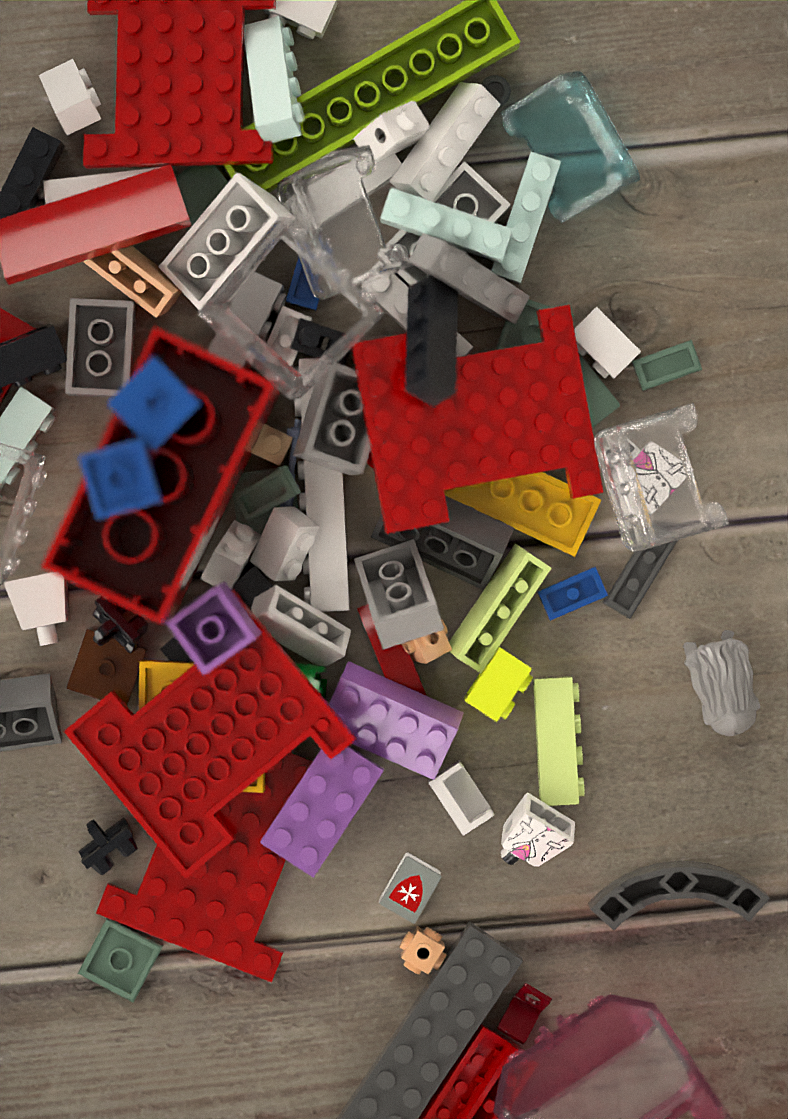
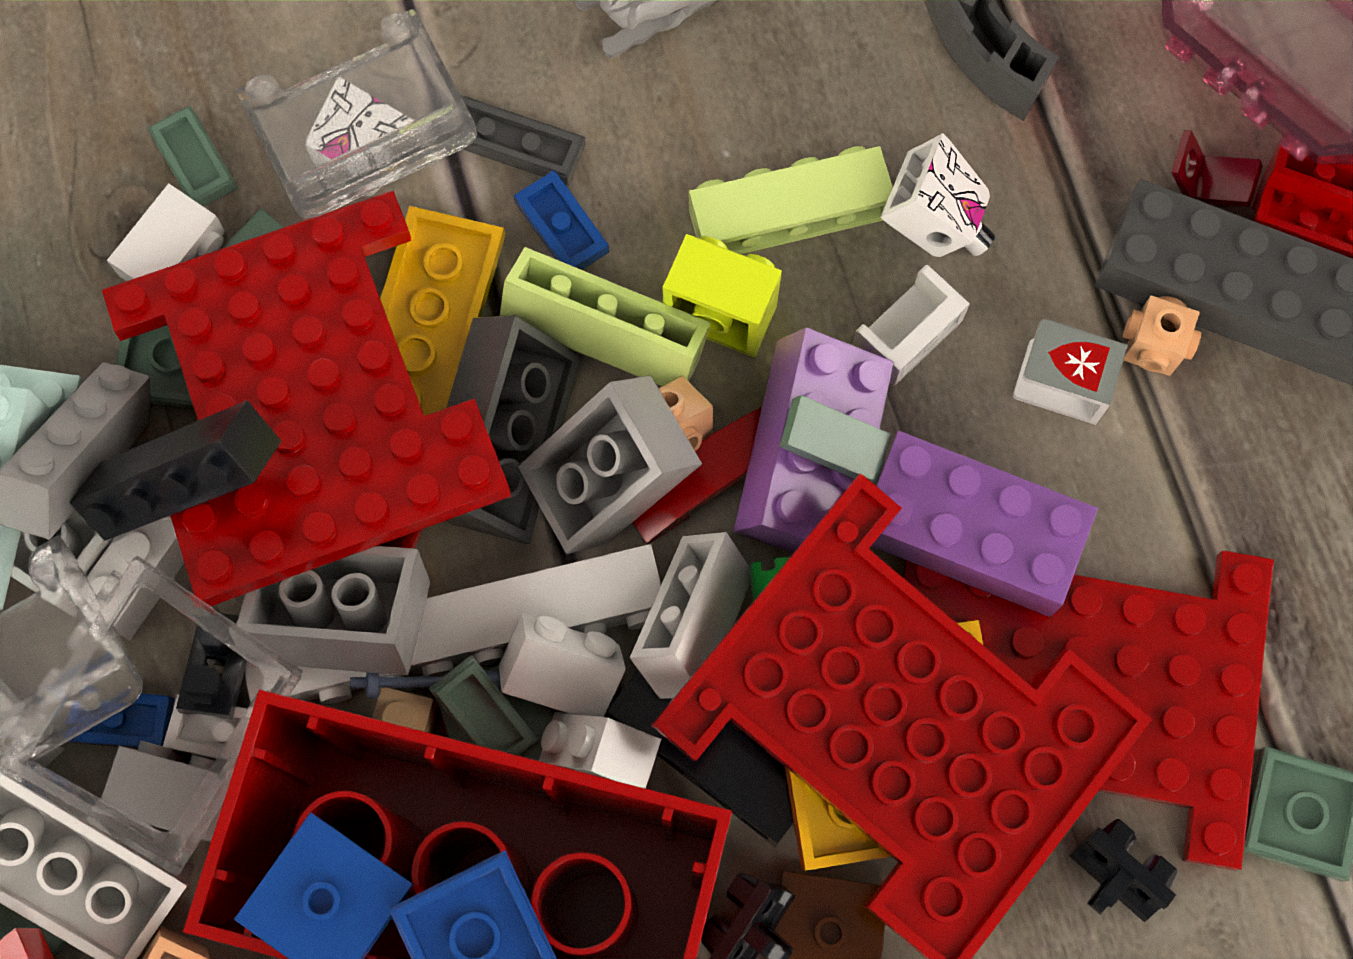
camera: 100 degrees left, 15 degrees down
medium lavender brick [166,581,262,675] -> none
none -> tile [779,395,890,483]

